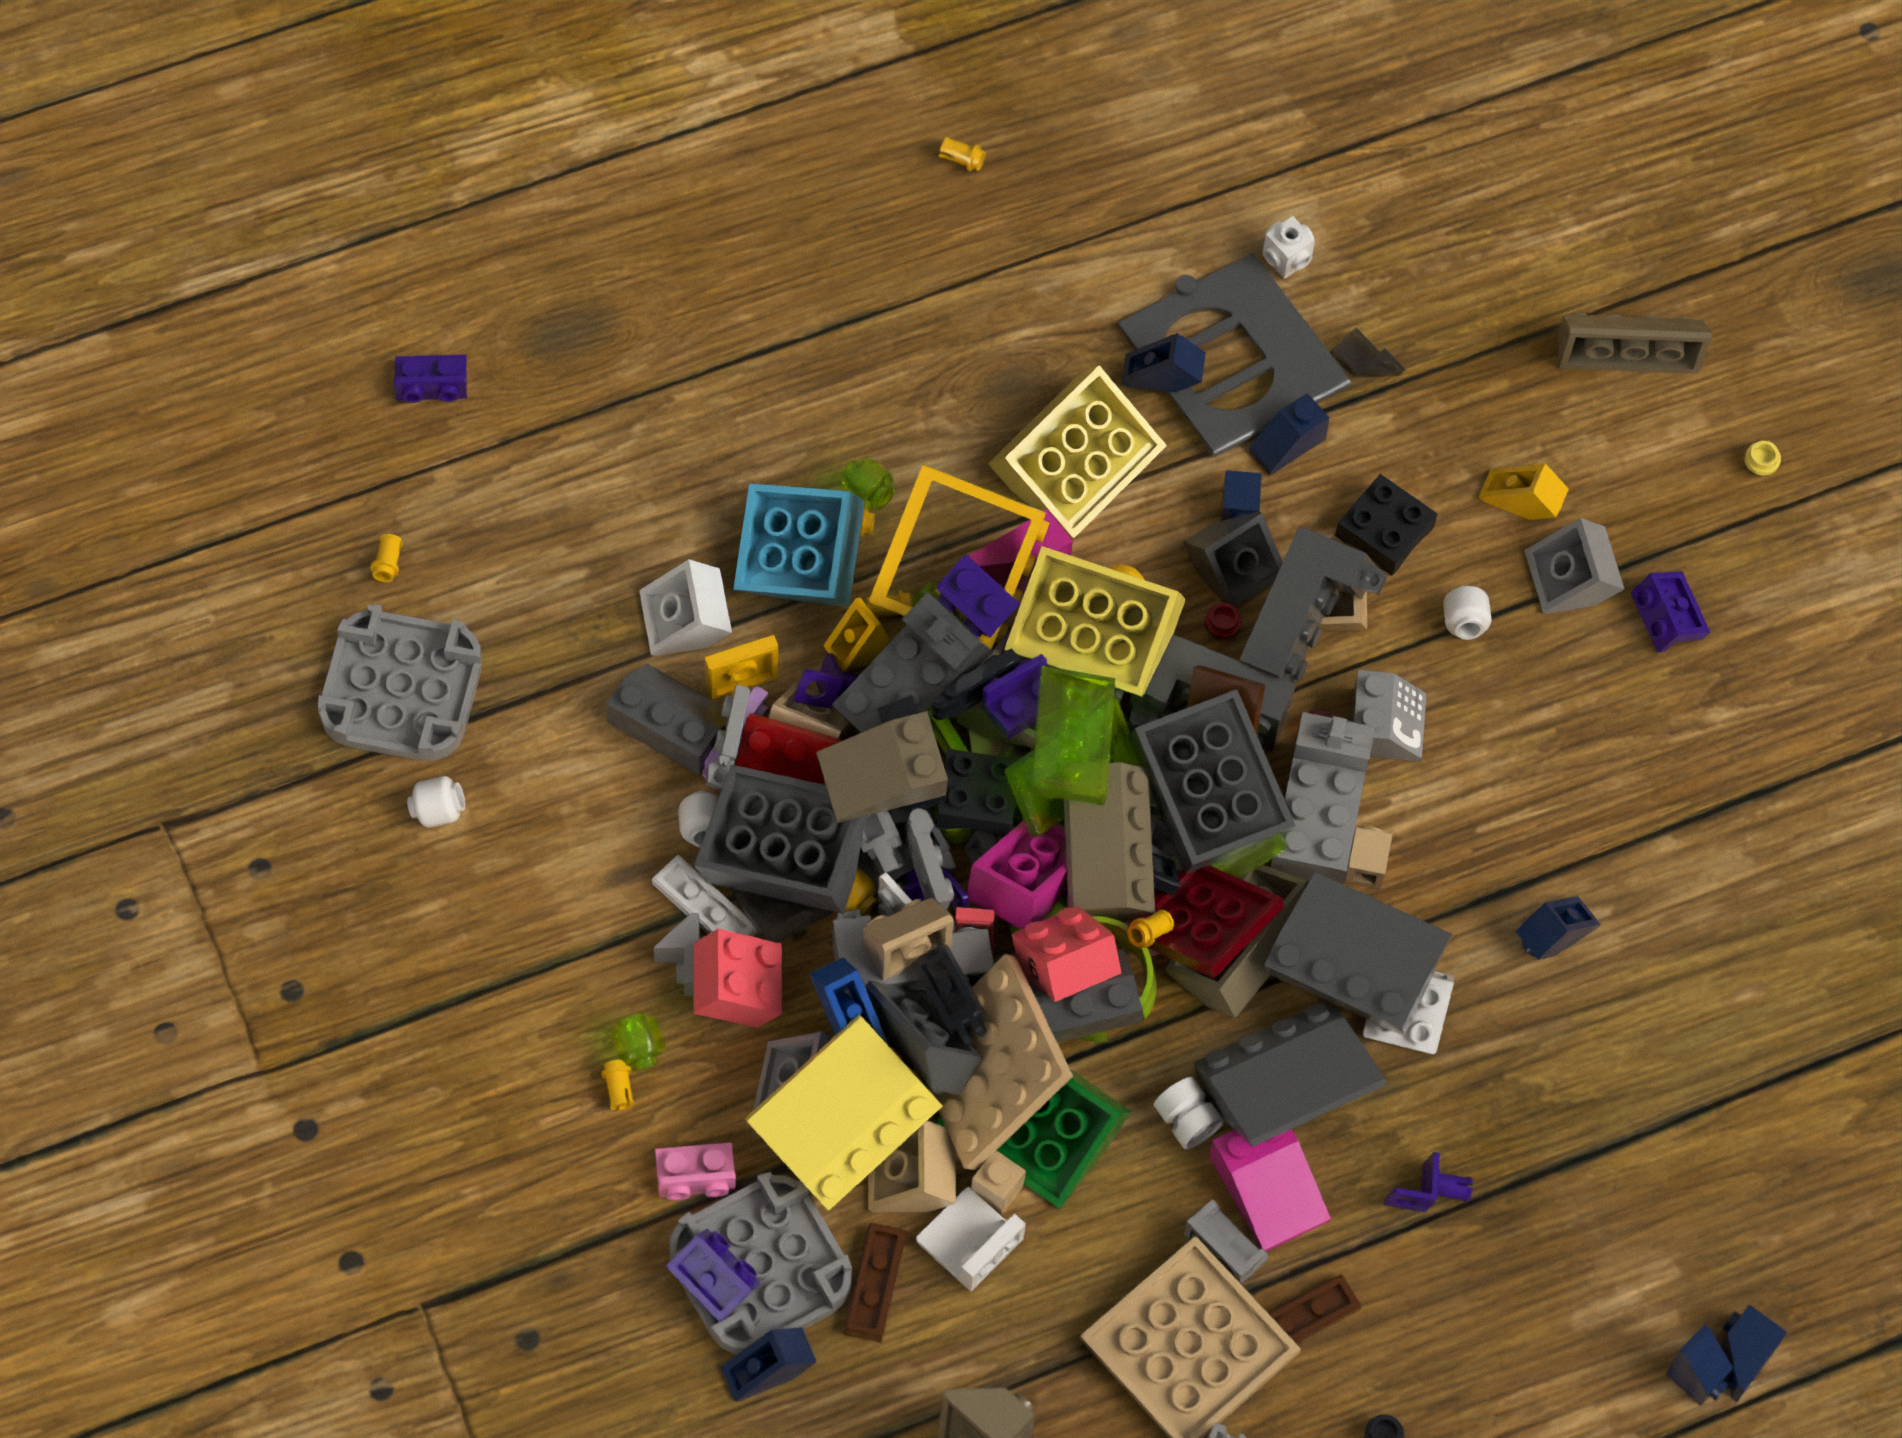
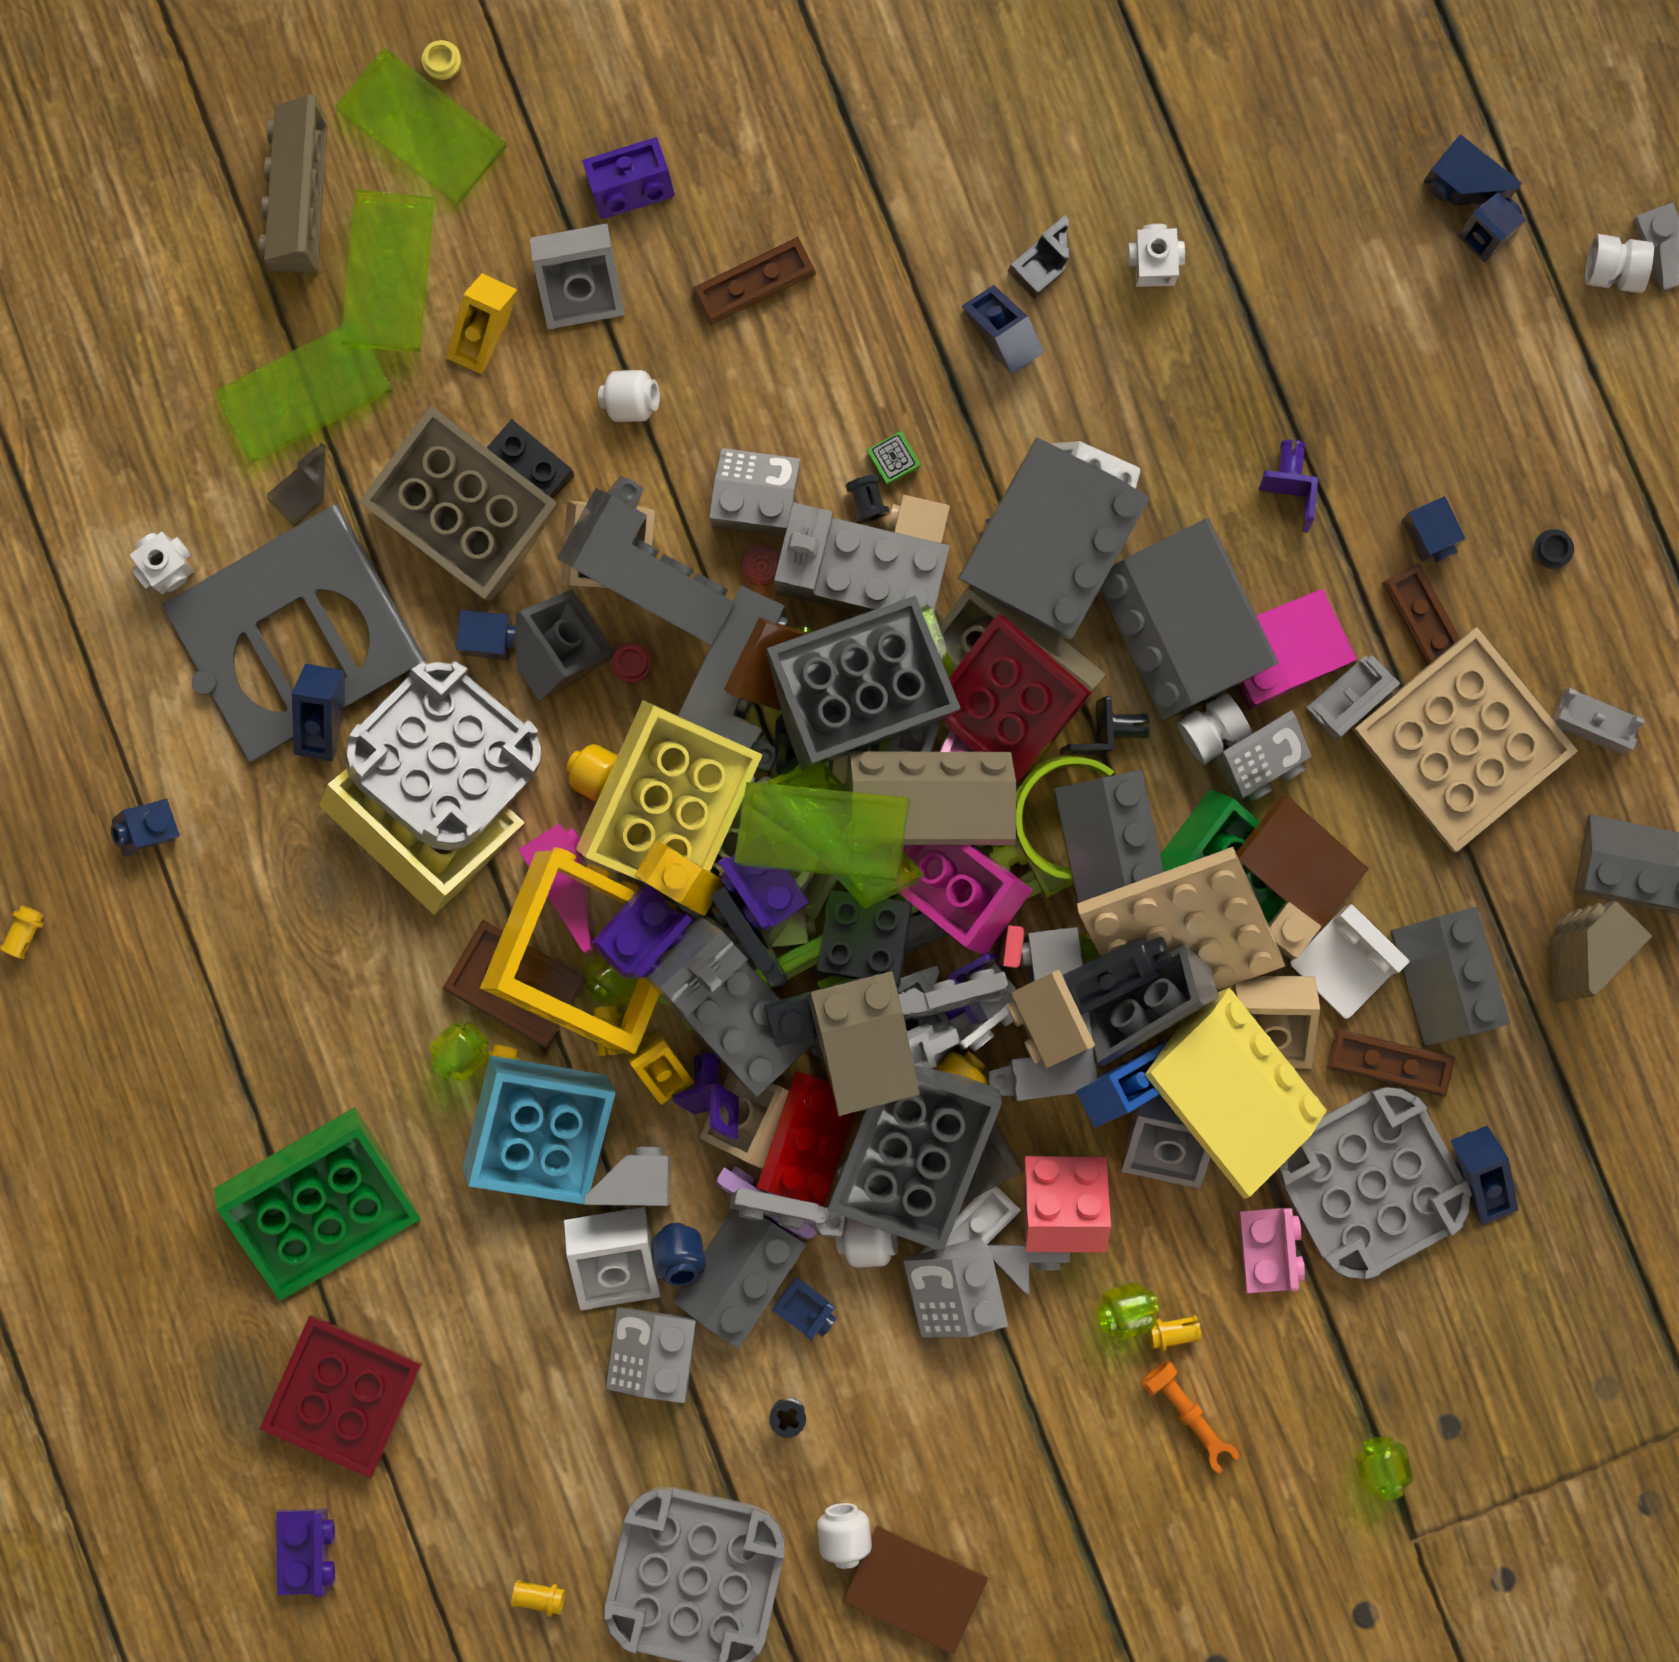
camera: 85 degrees left, 20 degrees up
dark purple bracket [666,1228,760,1322] -> none
yellow tile [704,635,778,700] -> none
coral brick [1012,906,1122,1002] -> none
yellow pin [1127,910,1174,948] -> none
black tile [1152,852,1180,895] -> none
dark blue slope [1249,393,1330,475] -> none
none -> dark blue bracket [111,799,180,857]
none -> clear neon green tile [214,320,393,463]
none -> green slope [214,1107,421,1301]
none -> dark red plate [259,1315,423,1478]
none -> clear neon green tile [335,47,507,205]
none -> clear neon green tile [341,189,435,352]
none -> tile [345,661,541,851]
none -> dark tan slope [359,406,559,602]
none -> reddish brown tile [442,919,588,1049]
none -> light grey slope [584,1147,672,1206]
none -> light grey slope [606,1307,697,1403]
none -> yellow slope [635,839,724,917]
none -> dark blue head [651,1223,706,1286]
none -> reddish brown tile [692,237,816,326]
none -> black bush [769,1398,806,1438]
none -> dark blue bracket [772,1276,837,1340]
none -> reddish brown tile [842,1525,988,1654]
none -> black bush [845,474,890,524]
none -> tile [867,431,921,486]
none -> light grey slope [902,1237,1008,1338]
none -> slope [1008,215,1069,299]
none -> black bracket [1060,696,1150,755]
none -> white brick [1127,224,1185,287]
none -> orange piece [1140,1360,1240,1473]
none -> light grey slope [1213,710,1312,803]
none -> reddish brown tile [1236,794,1369,932]
none -> clear neon green head [1355,1436,1413,1501]
none -> dark grey slope [1391,907,1511,1046]
none -> dark blue brick [1402,496,1466,563]

